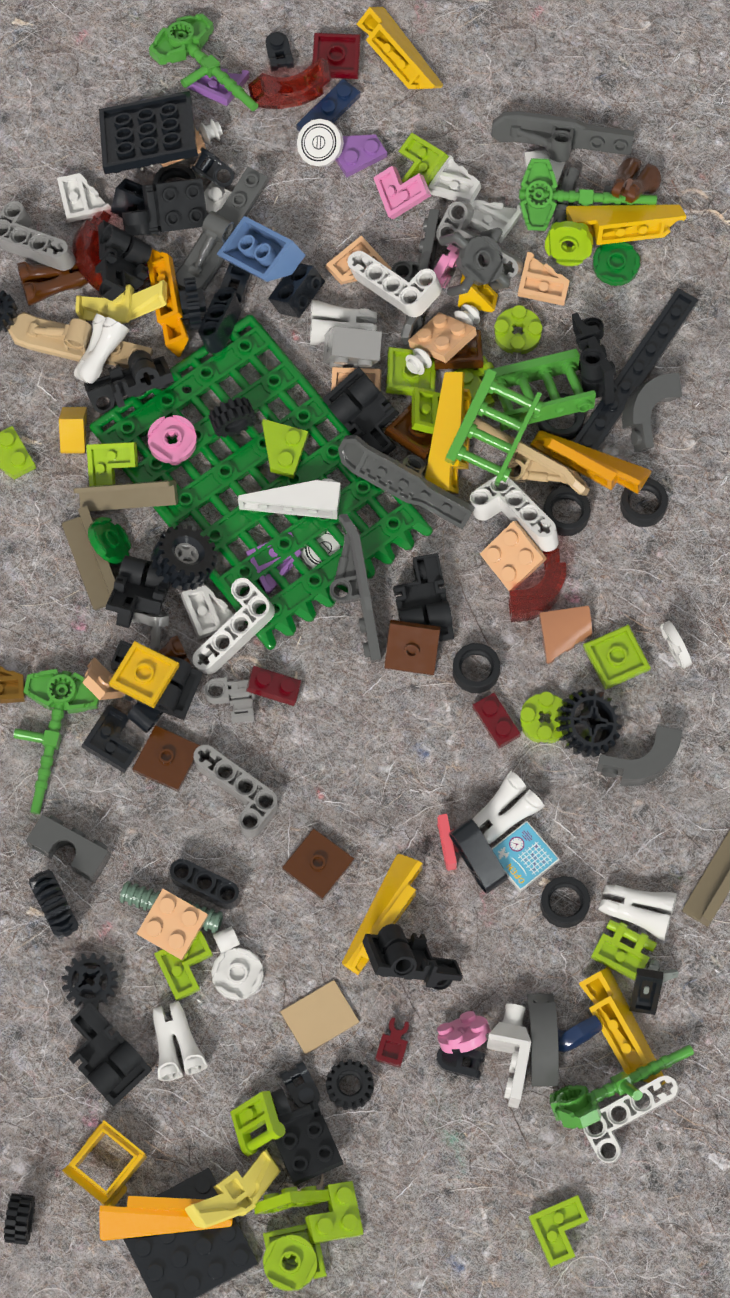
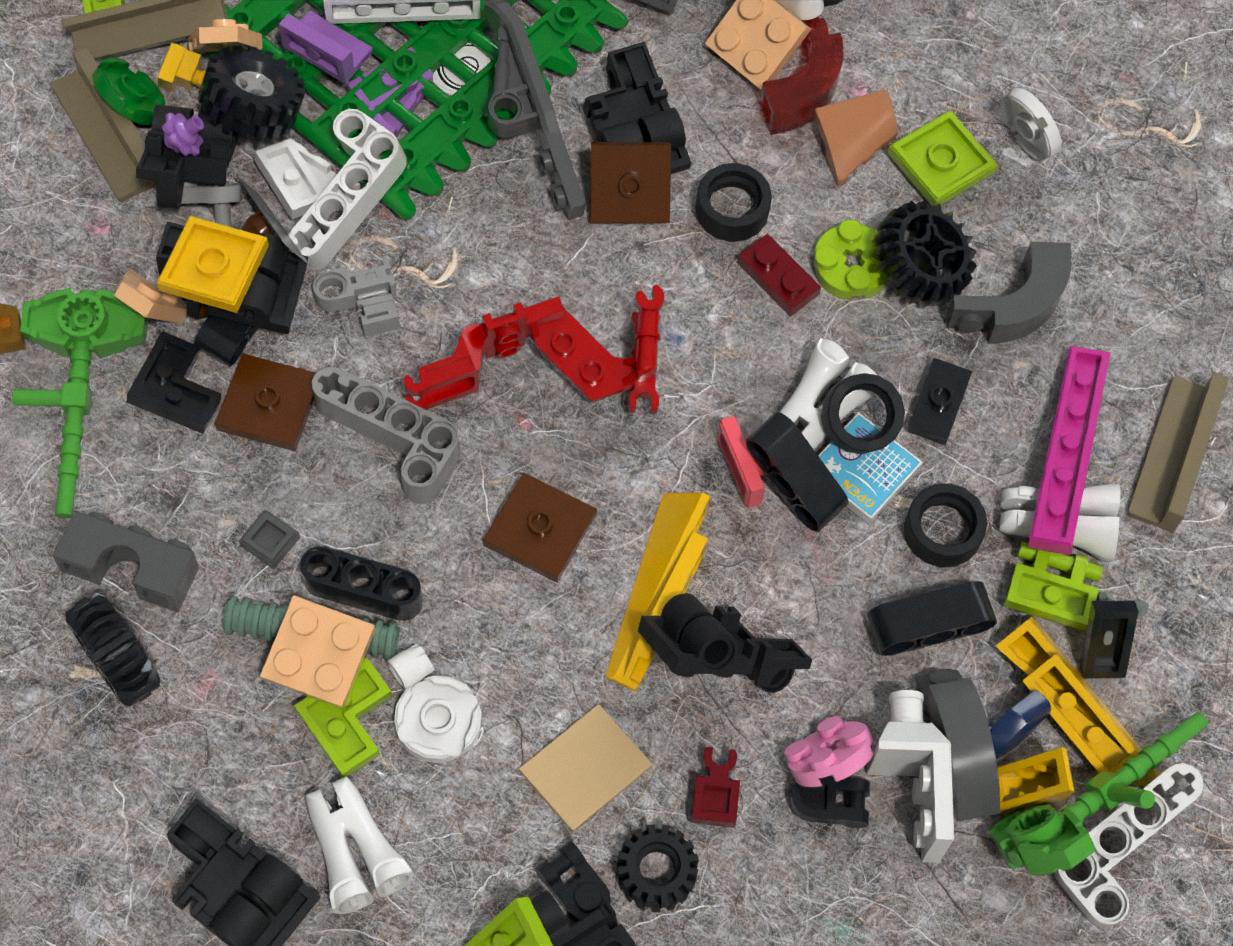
camera: 15 degrees left, 5 degrees down
black gear [61,953,119,1010] -> none
dark red plate [246,665,301,706] -> none
none -> yellow piece [157,42,206,93]
none -> medium lavender plant [162,113,204,156]
none -> light nougat wing [188,19,262,53]
none -> flat silver sticker [236,175,310,266]
none -> dark grey tile [239,509,300,569]
none -> medium lavender panel [279,11,373,84]
none -> red piece [404,285,665,414]
none -> black tyre [821,373,905,454]
none -> black beam [867,581,997,656]
none -> black plate [907,358,972,445]
none -> yellow slope [998,747,1074,814]
none -> dark pink tile [1028,346,1111,555]

